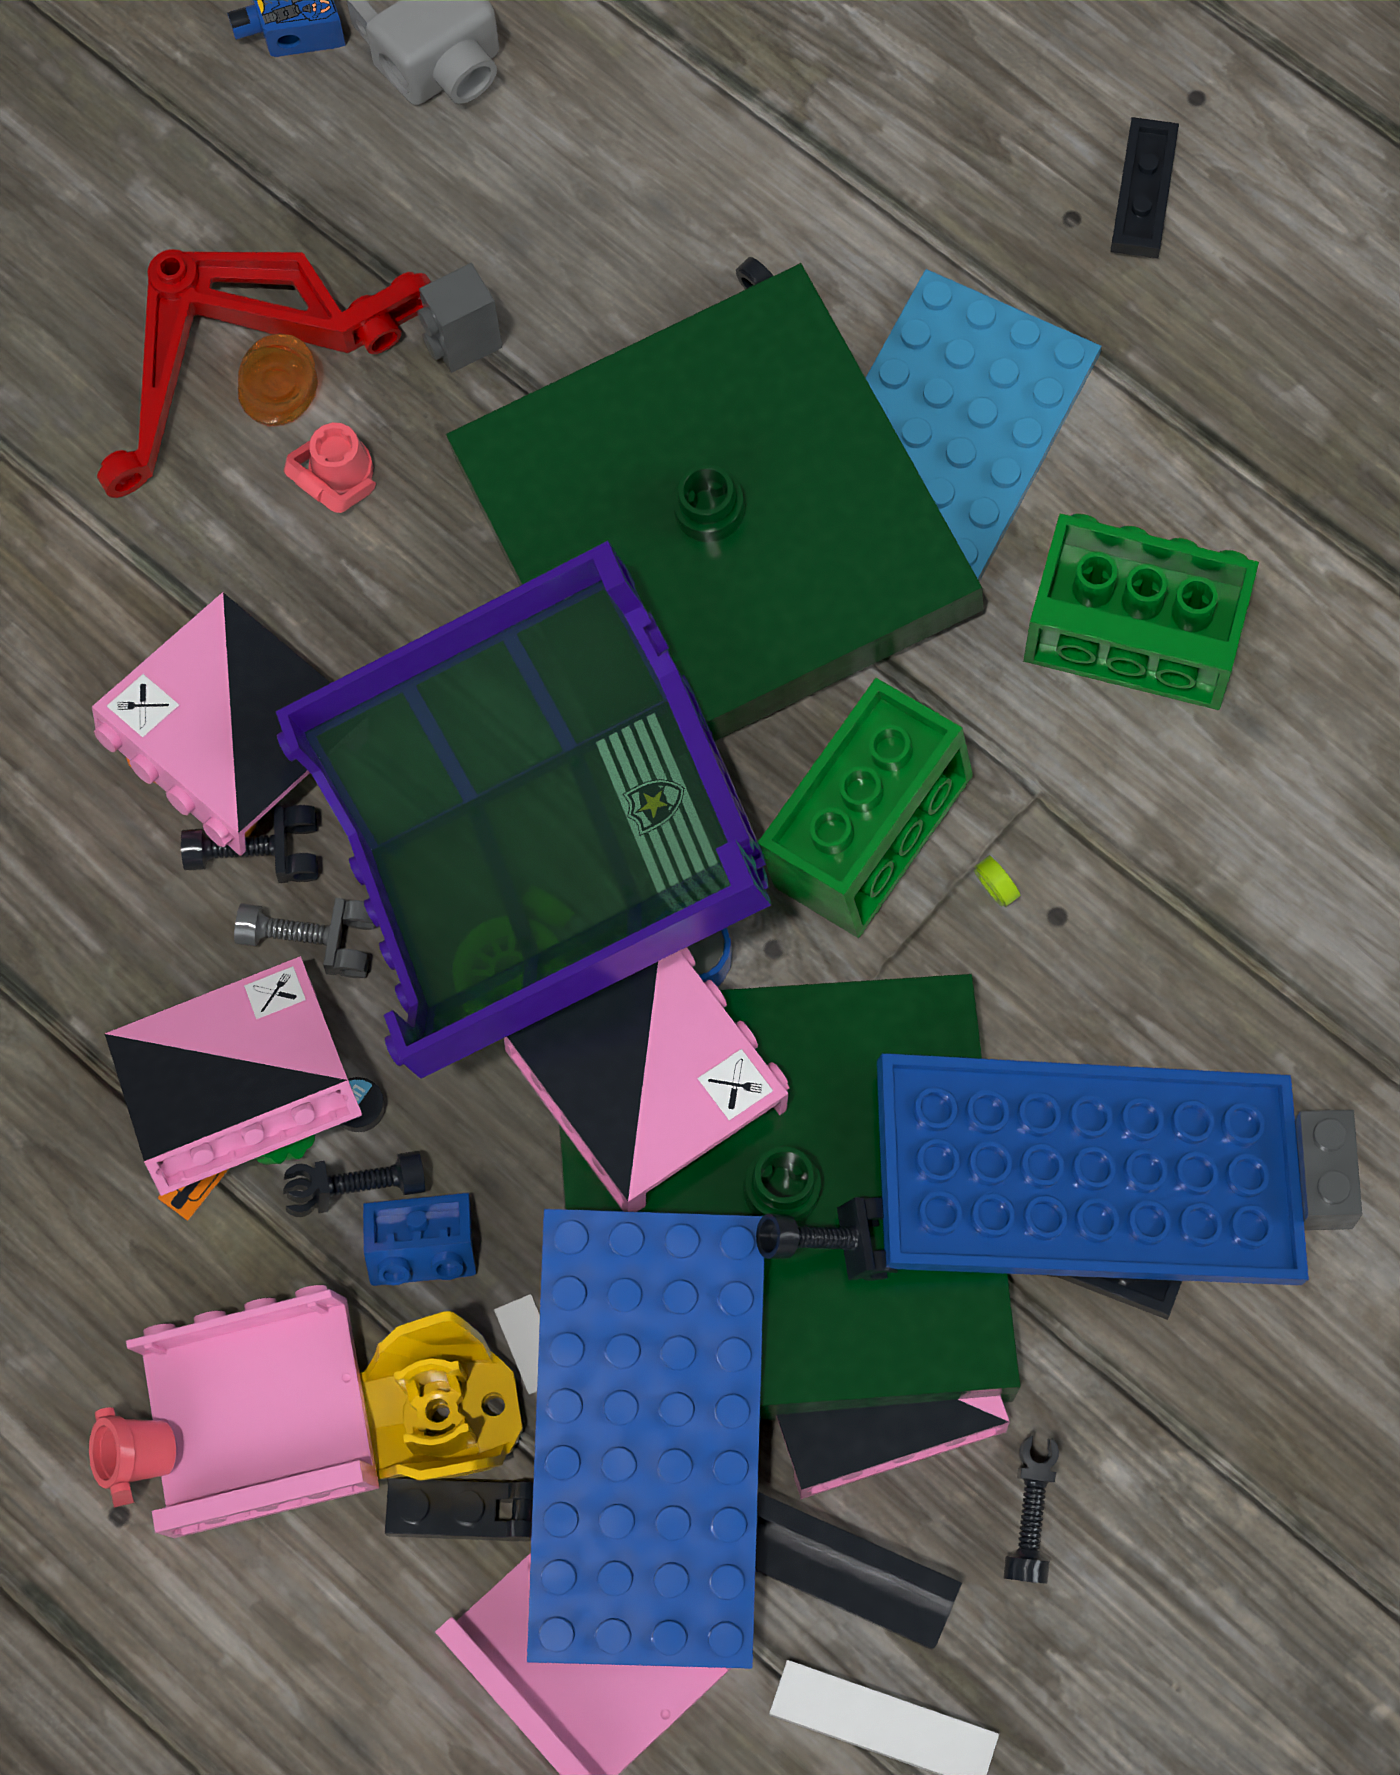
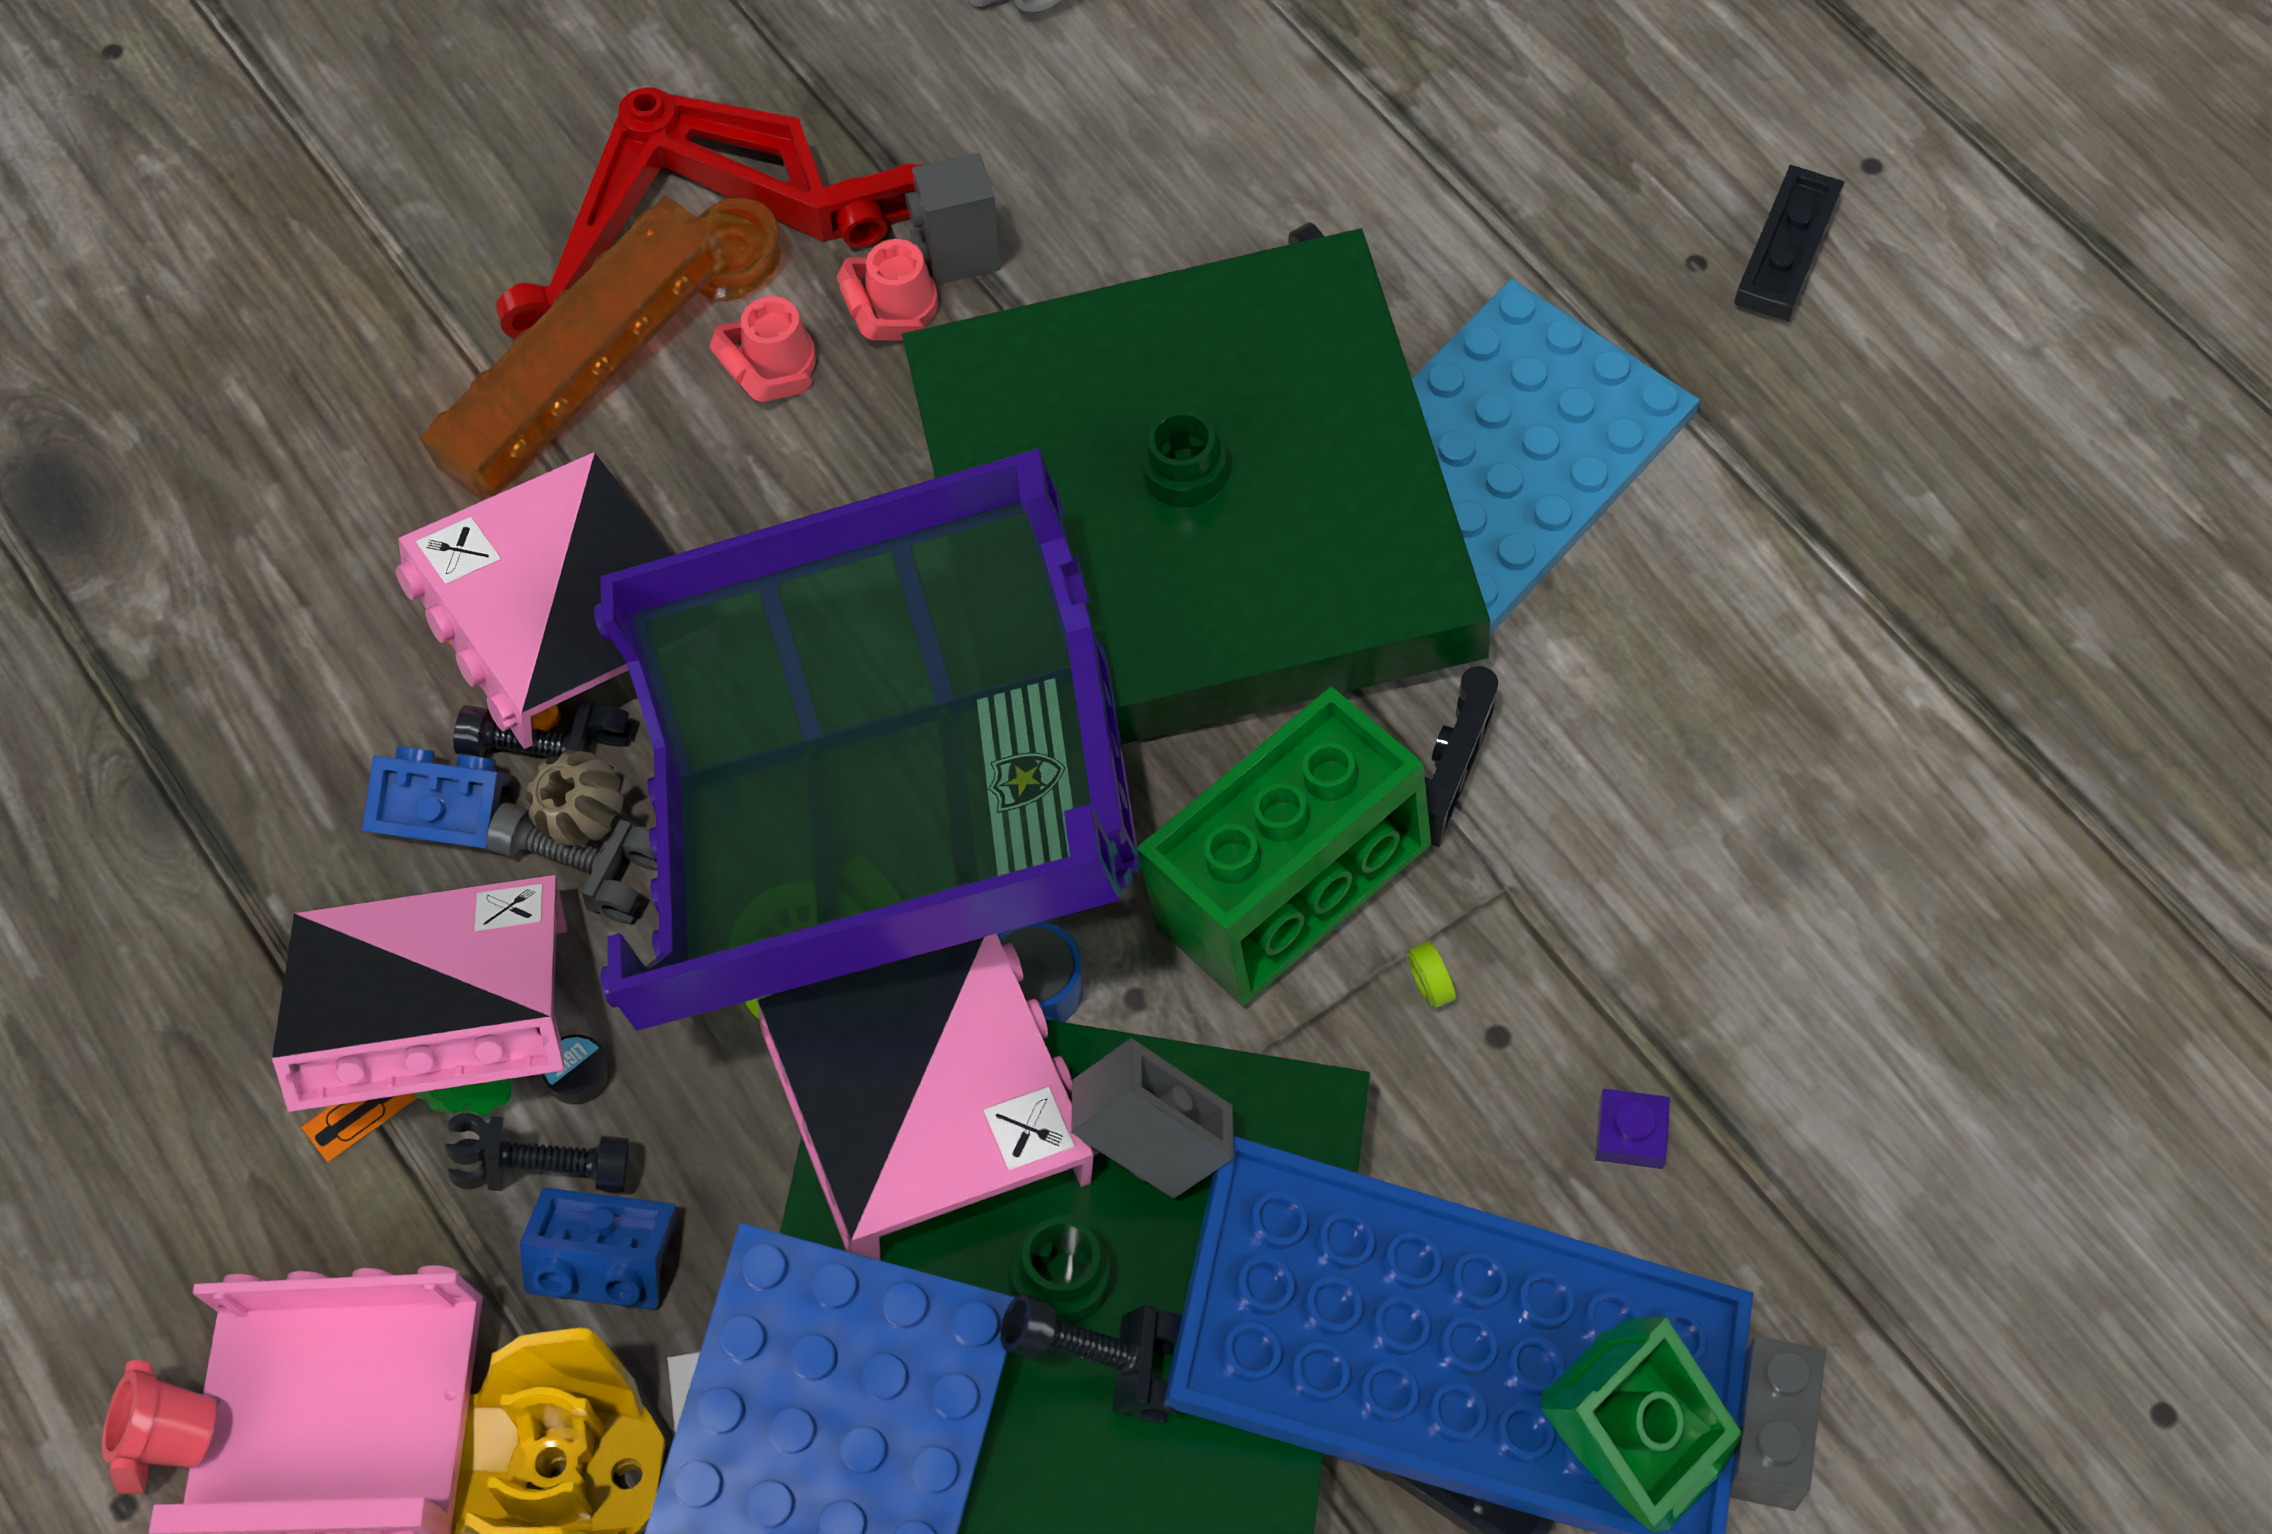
camera: 10 degrees right, 10 degrees down
green brick [1023,513,1259,710] -> none
none -> blue bracket [362,746,513,849]
none -> clear orange brick [420,195,727,501]
none -> dark tan piece [526,750,624,846]
none -> coral piece [837,239,939,340]
none -> dark grey brick [1071,1038,1234,1199]
none -> black plate [1425,666,1498,847]
none -> green slope [1541,1317,1742,1533]
none -> dark purple plate [1595,1088,1670,1169]

